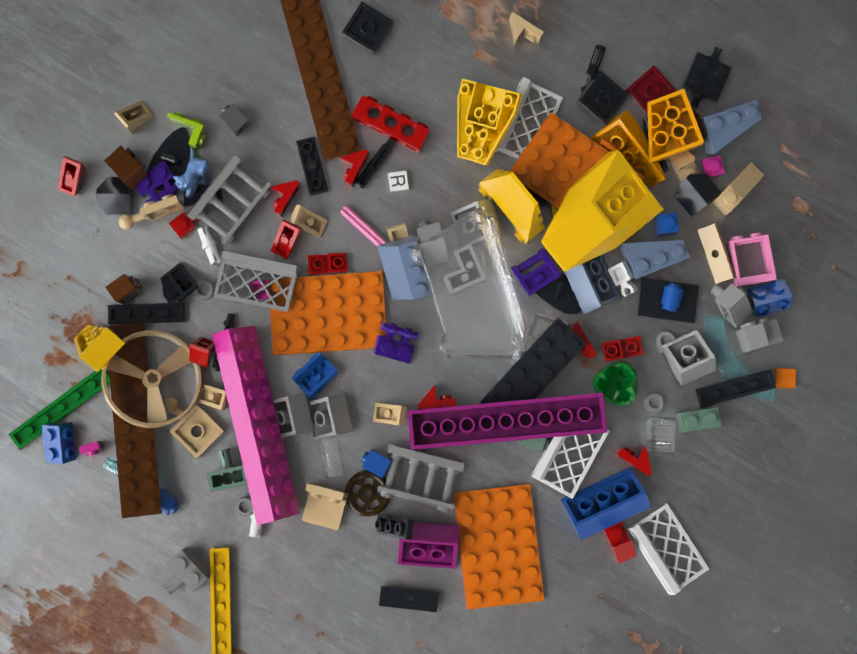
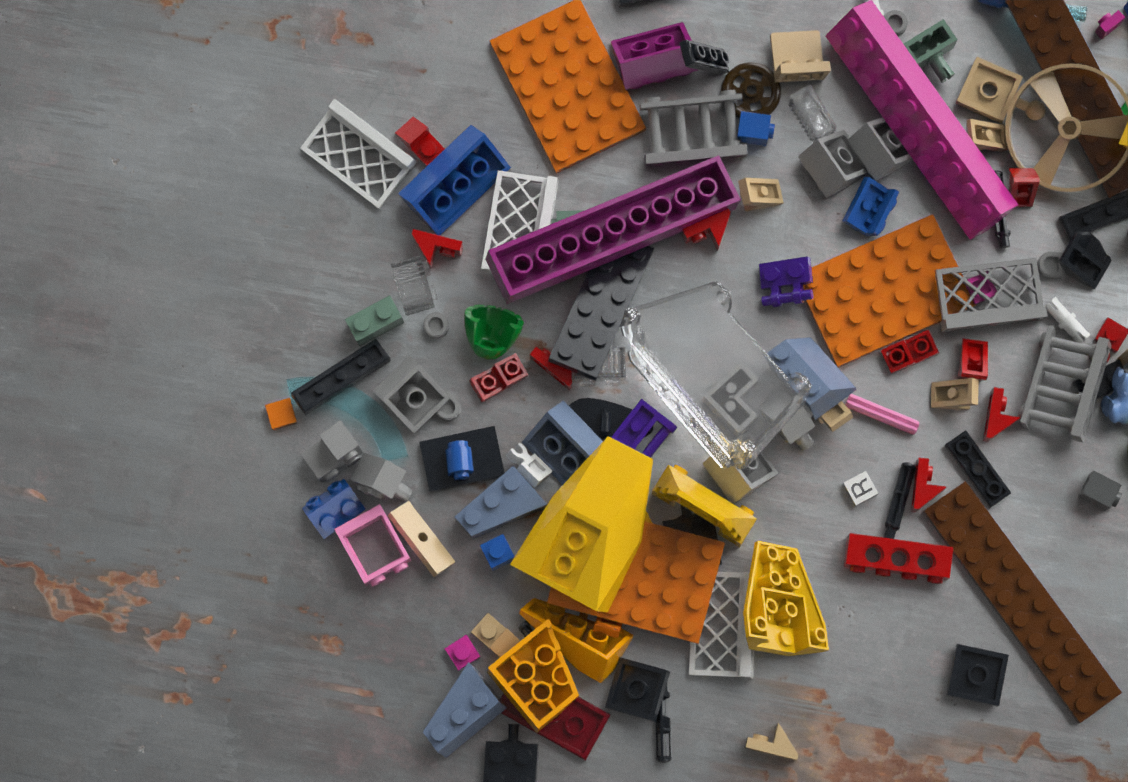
camera: 165 degrees right, 5 degrees down
black slope [675,173,721,217] -> none
tan slope [712,162,764,216] -> none

